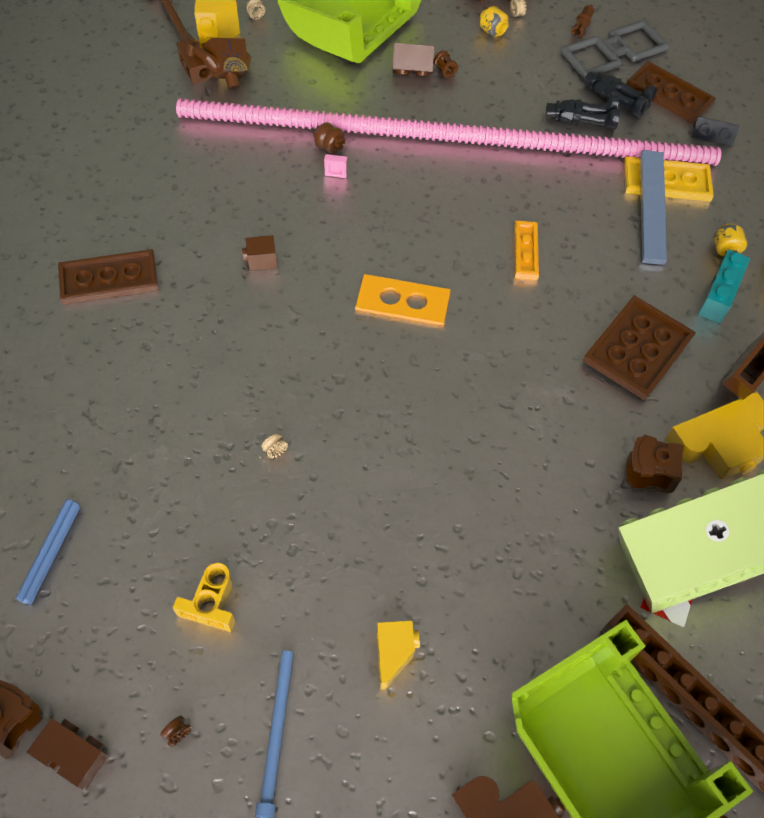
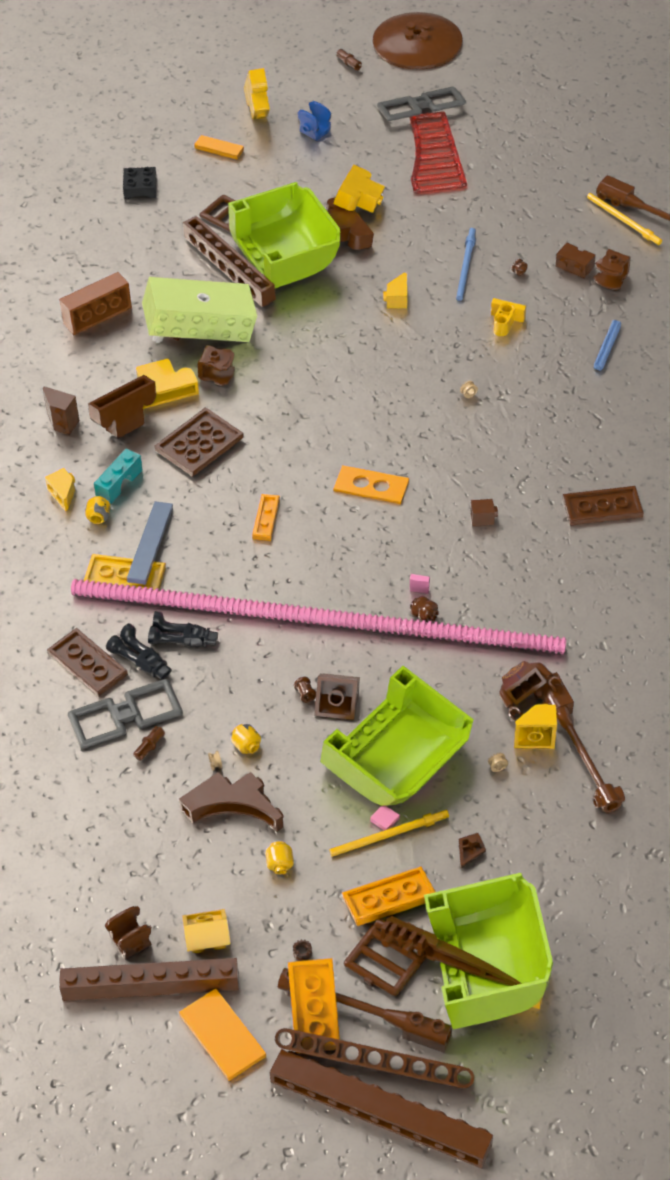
camera: 170 degrees left, 10 degrees down
black hinge [691,117,740,146] -> none

